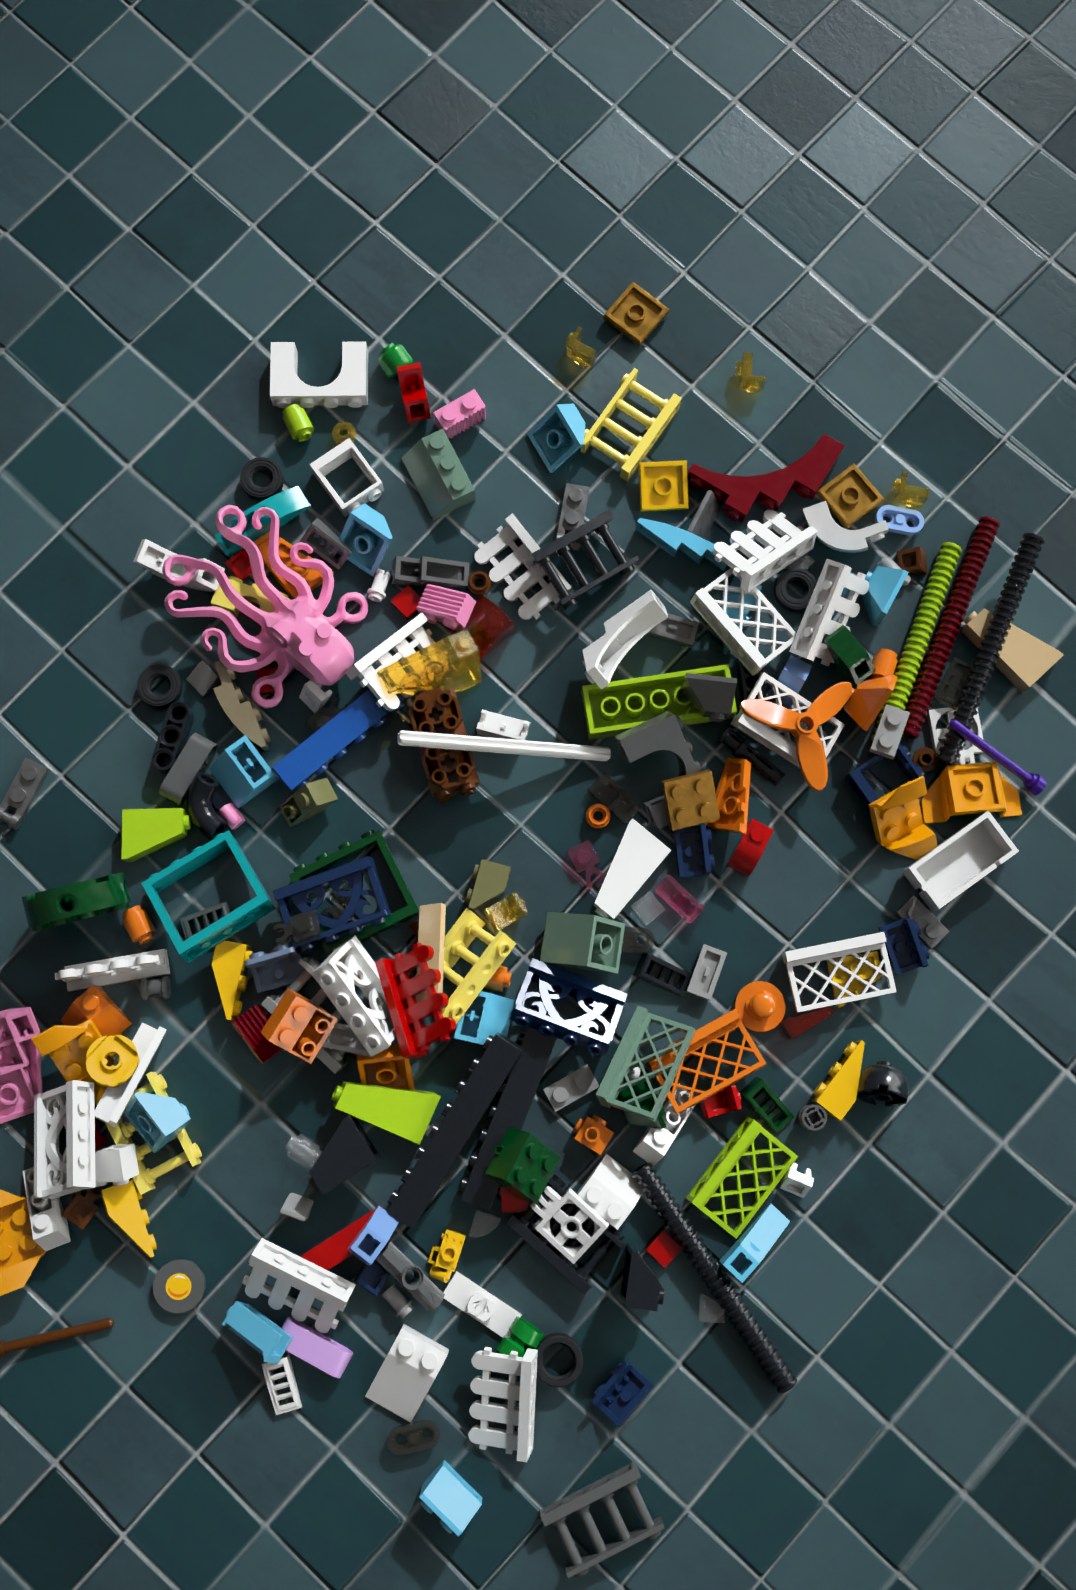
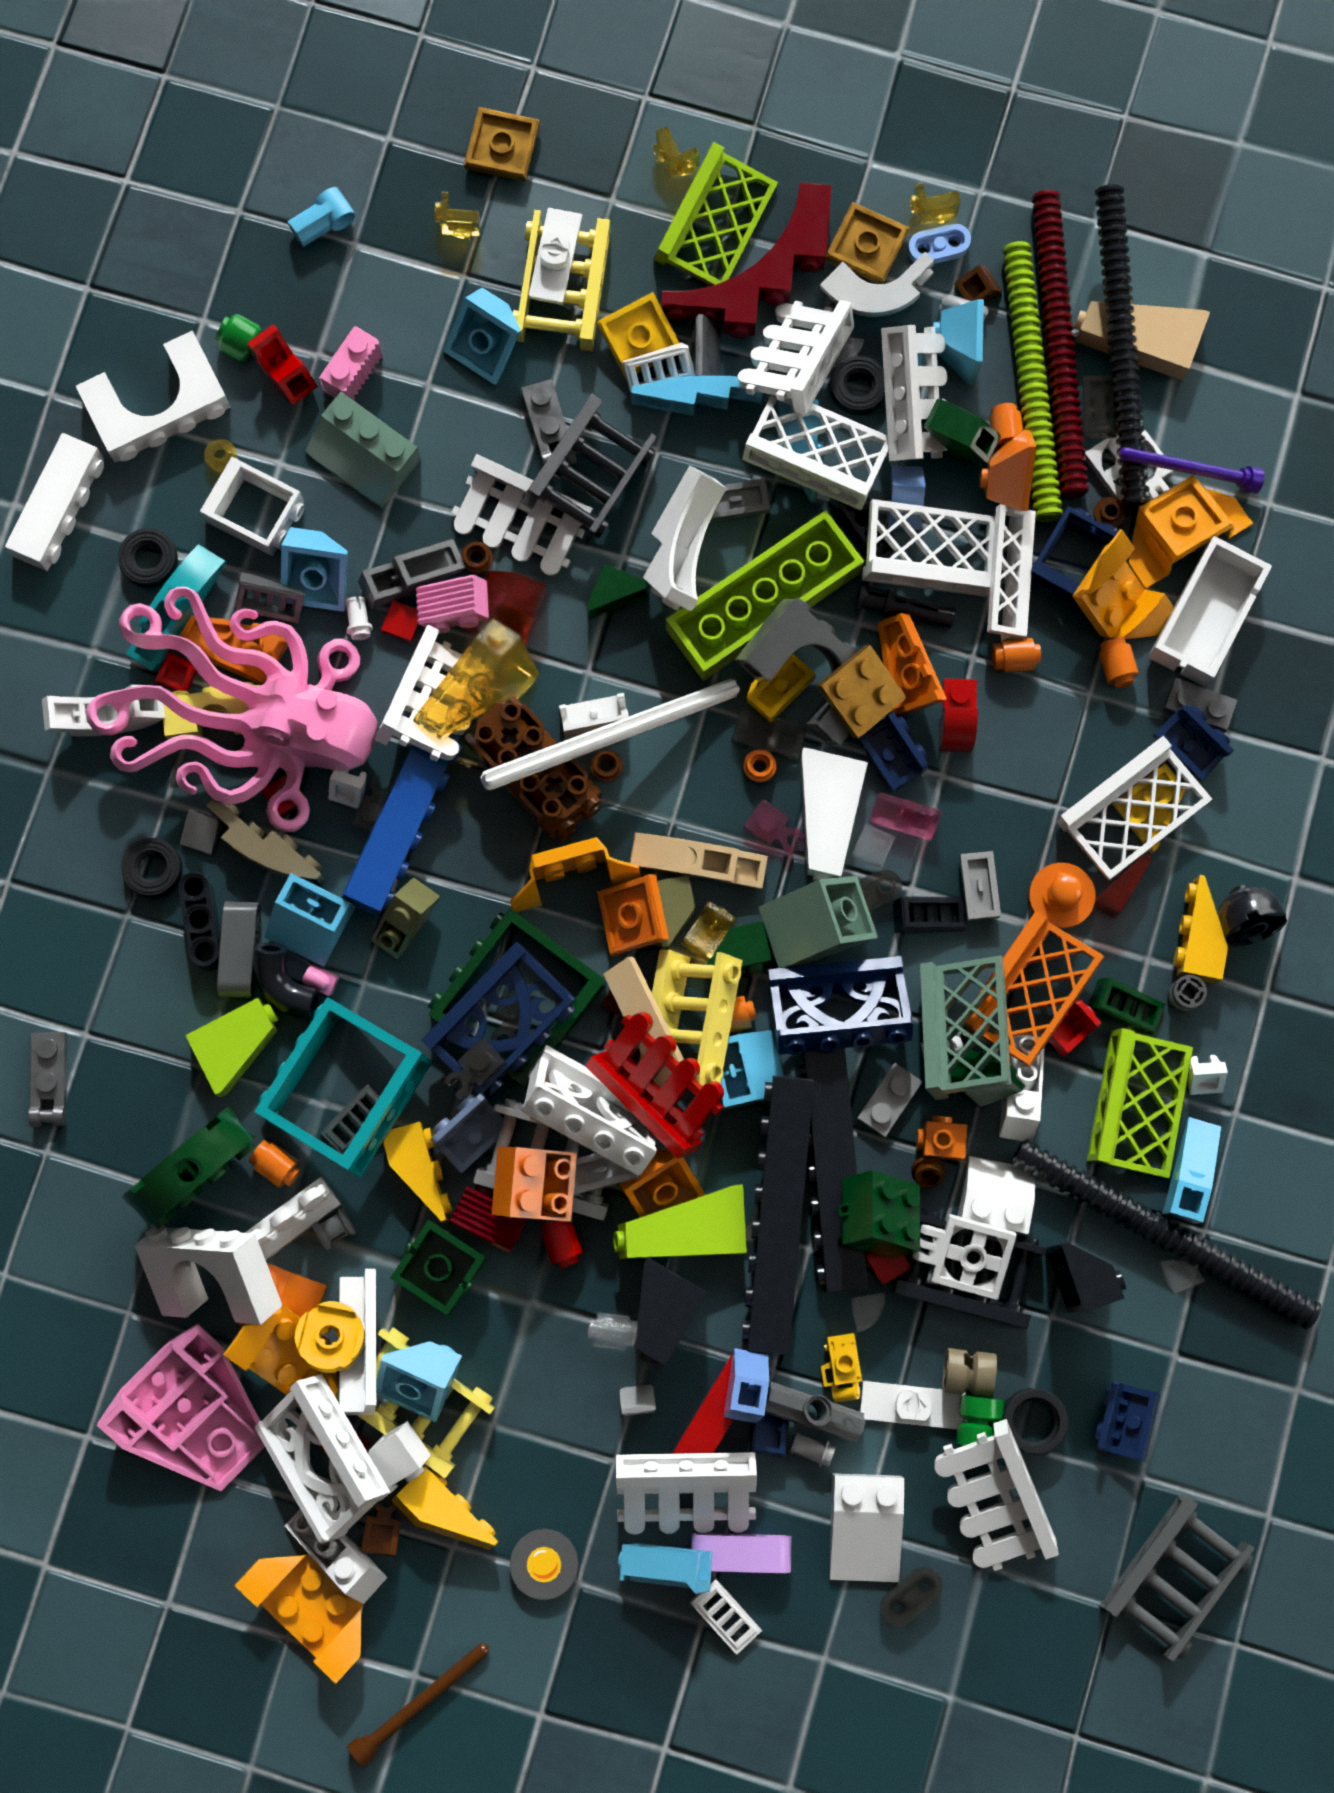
camera: 25 degrees left, 0 degrees up
lime brick [282,404,314,442] -> none
medium azure slope [419,1460,482,1537] -> none
red tile [646,1230,682,1268] -> none
dark grey slope [681,673,737,722] -> none
orange piece [740,682,852,792] -> none
light grey plate [869,704,910,760] -> none
none -> white brick [5,433,104,572]
none -> white arch [134,1226,283,1325]
none -> medium azure piece [287,187,356,247]
none -> dark green brick [390,1220,488,1316]
none -> light orange piece [510,837,640,913]
none -> white piece [528,208,582,305]
none -> red brick [541,1220,584,1269]
none -> dark green slope [587,564,650,619]
none -> reddish brown plate [590,749,623,783]
none -> orange tile [597,874,669,956]
none -> white slope [622,343,695,393]
none -> tan slope [630,833,768,889]
none -> lime fence [653,142,778,286]
none -> dark green slope [705,921,772,979]
none -> yellow wing [747,653,816,723]
none -> reddish brown plate [911,1156,945,1188]
none -> dark tan wheel [942,1348,997,1398]
none -> white fence [987,504,1036,640]
none -> orange brick [992,638,1041,673]
none -> orange brick [1099,637,1139,688]

